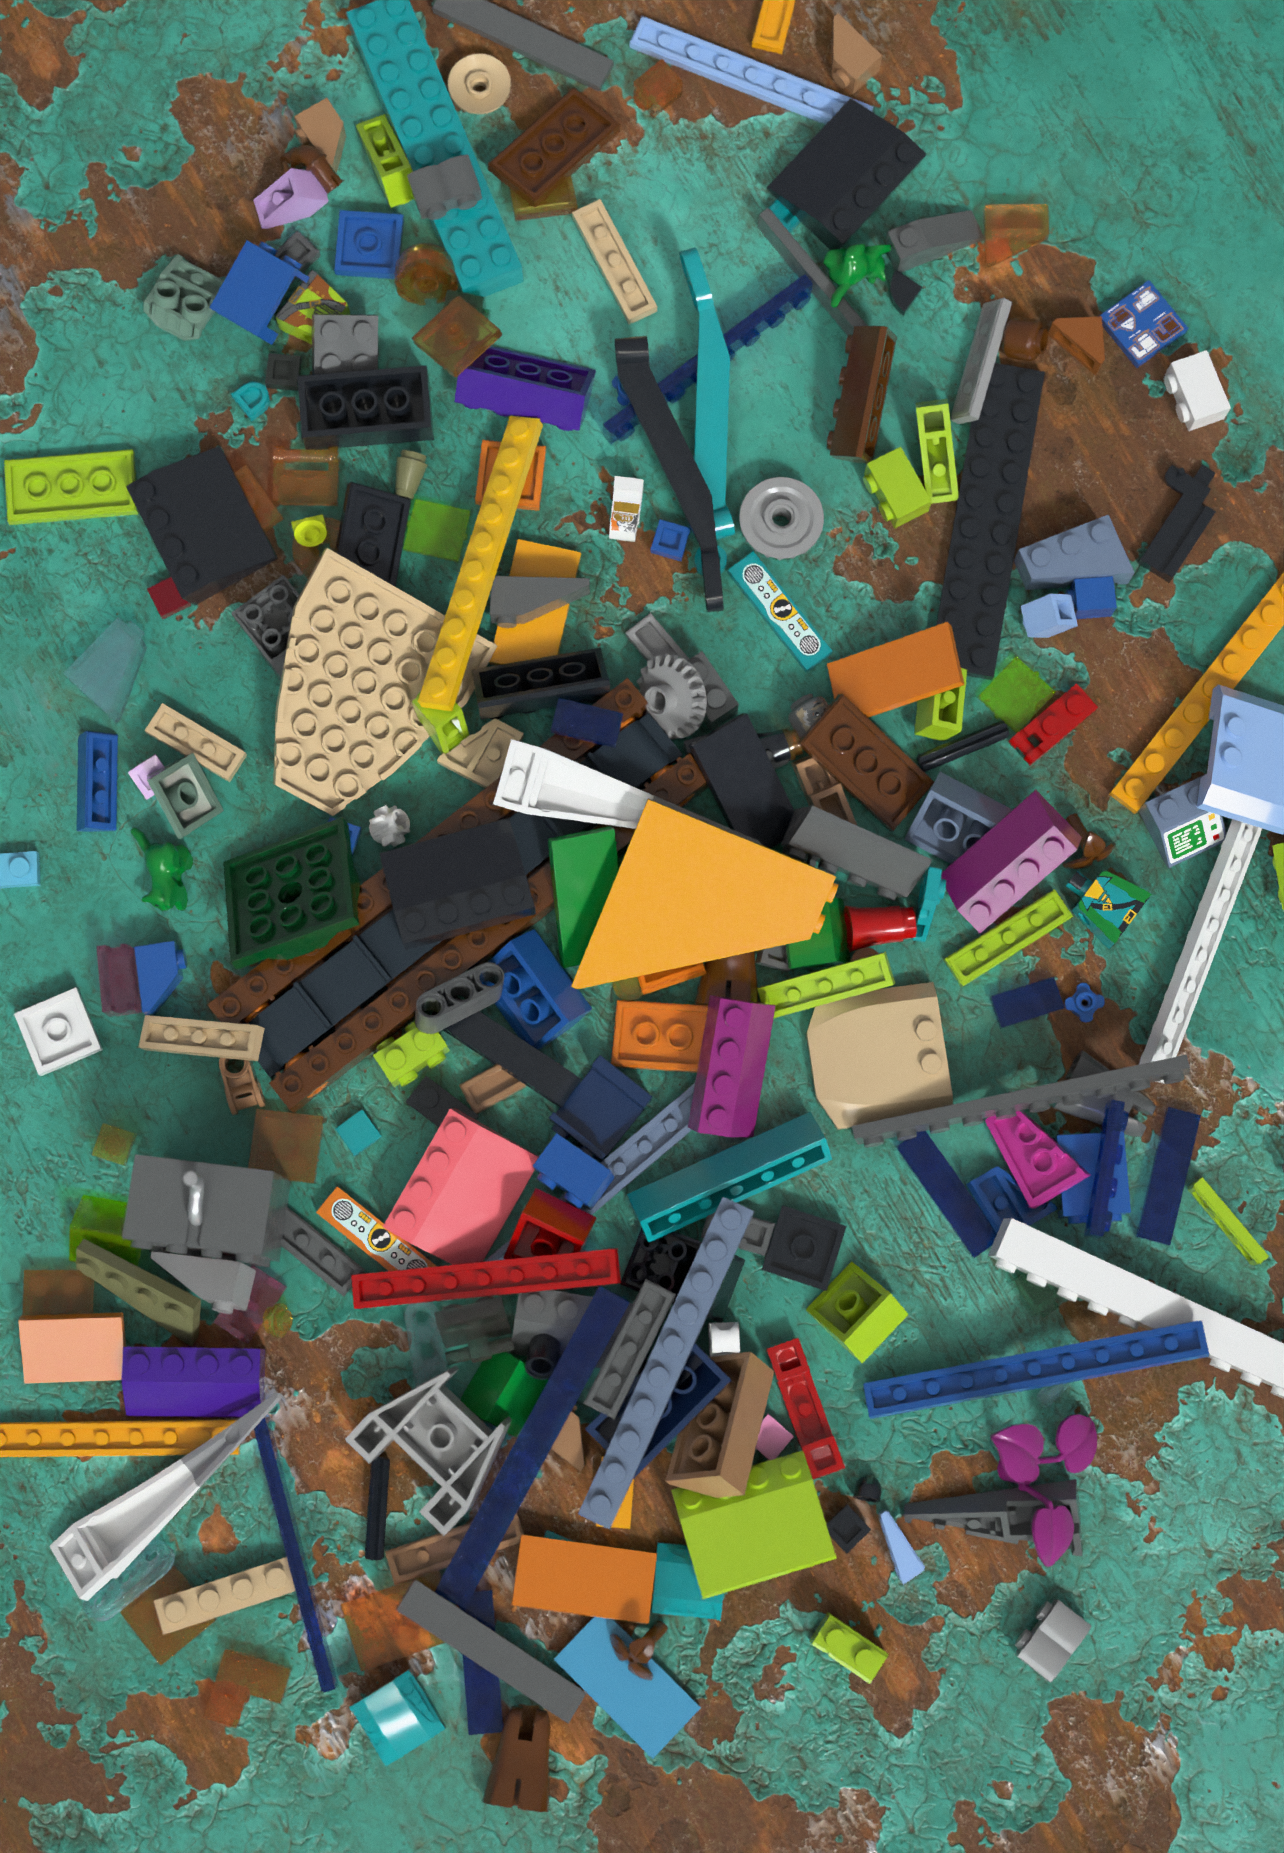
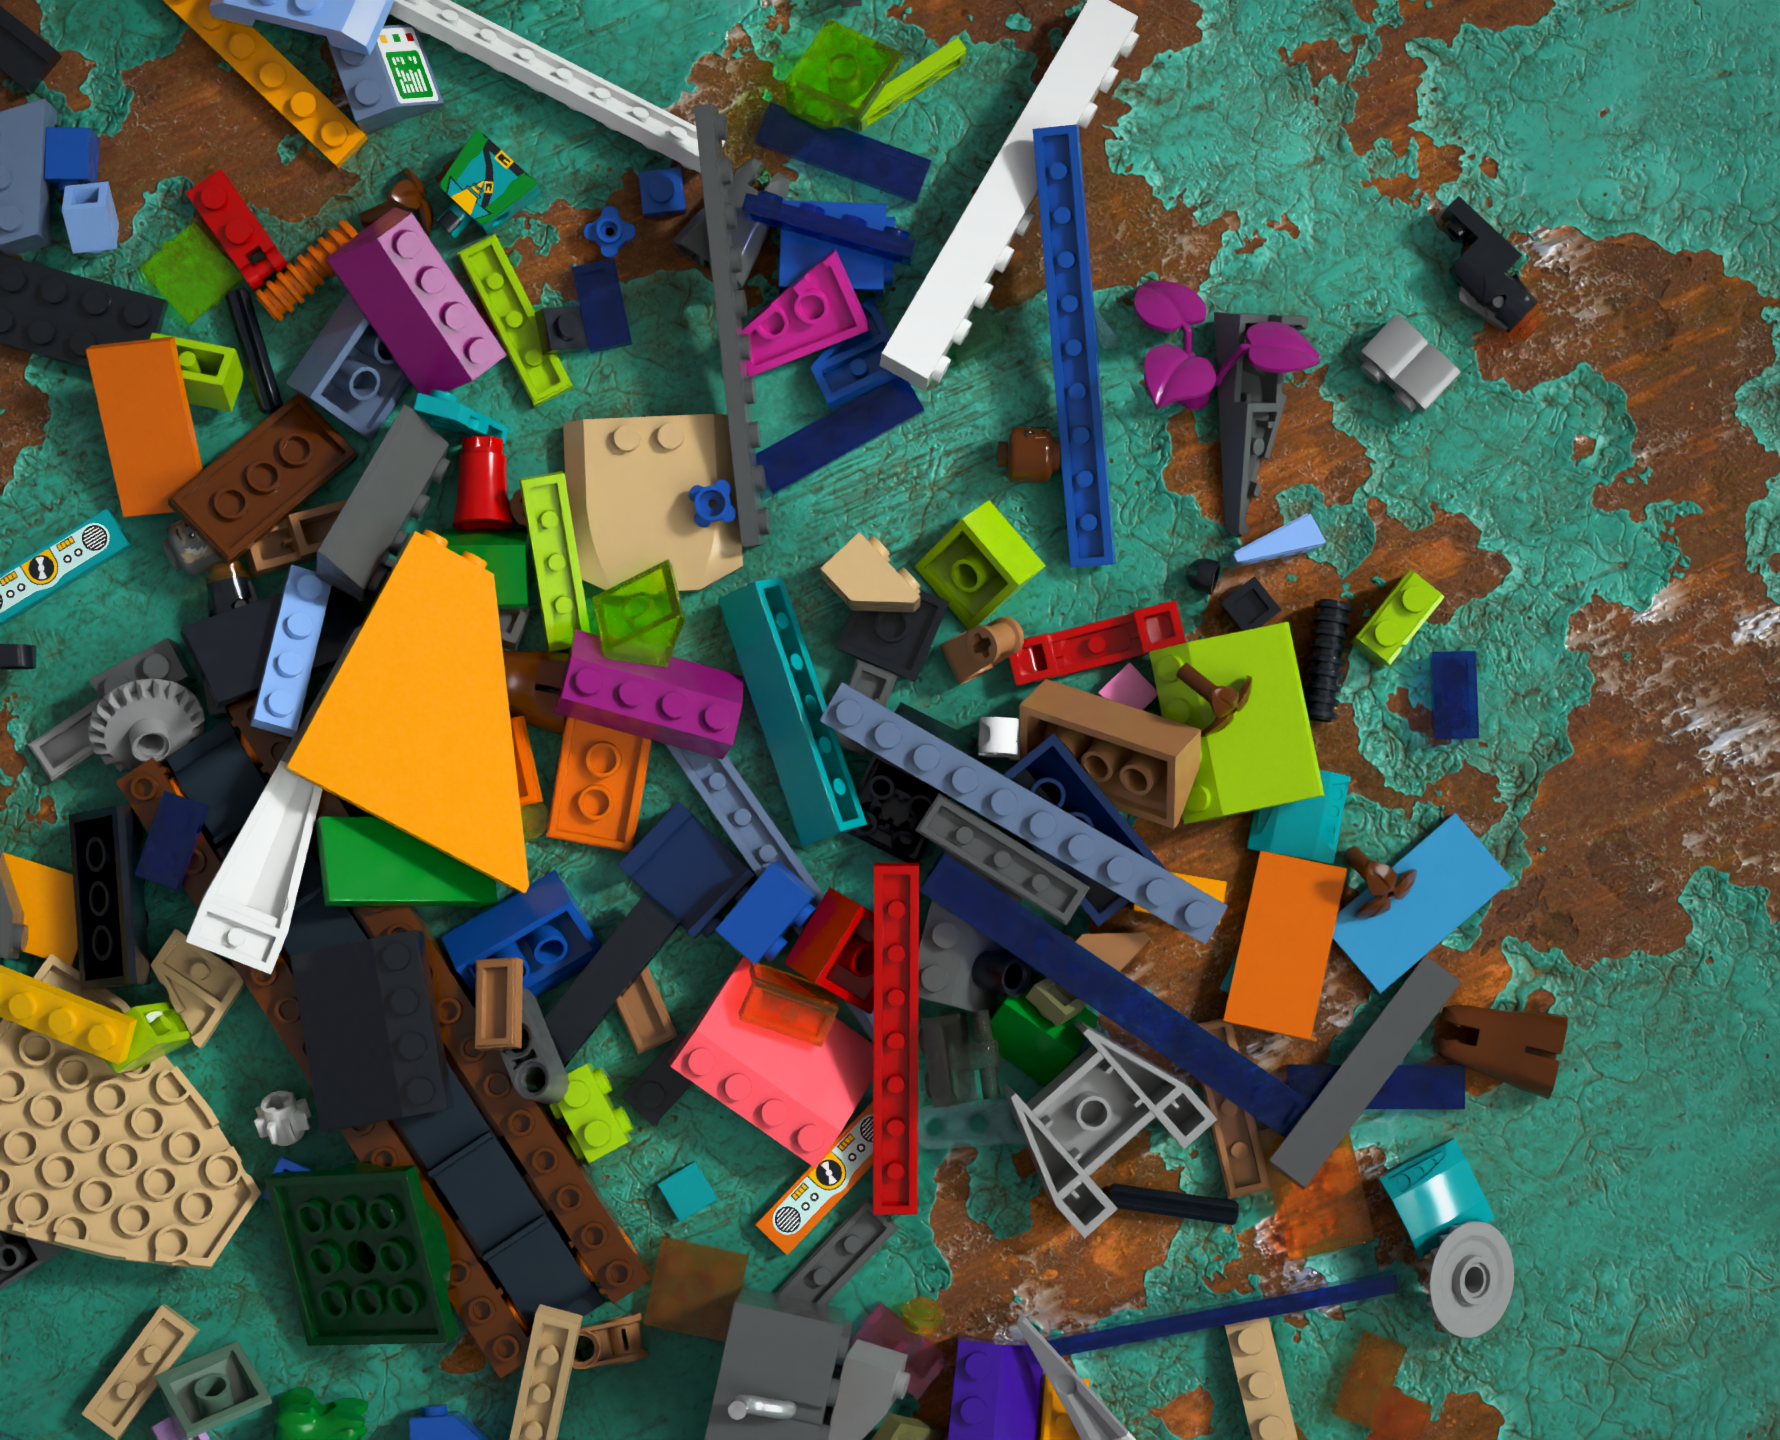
camera: 80 degrees left, 5 degrees up
none -> light blue plate [250,565,332,738]
none -> orange piece [255,219,358,322]
none -> medium nougat tile [474,957,523,1051]
none -> black plate [534,306,588,355]
none -> clear neon green slope [592,559,685,667]
none -> blue plate [638,167,687,218]
none -> blue plate [689,480,737,528]
none -> clear orange panel [738,963,839,1047]
none -> clear neon green slope [784,19,904,129]
none -> tan slope [820,532,921,612]
none -> medium nougat piece [939,616,1024,685]
none -> reddish brown head [997,426,1060,484]
none -> olive plate [1026,972,1088,1027]
none -> reddish brown plant [1176,663,1252,737]
none -> black piece [1302,599,1353,722]
none -> light grey gear [1422,1221,1514,1338]
none -> clear blue plate [1430,651,1479,740]
none -> black plate [1440,196,1548,341]

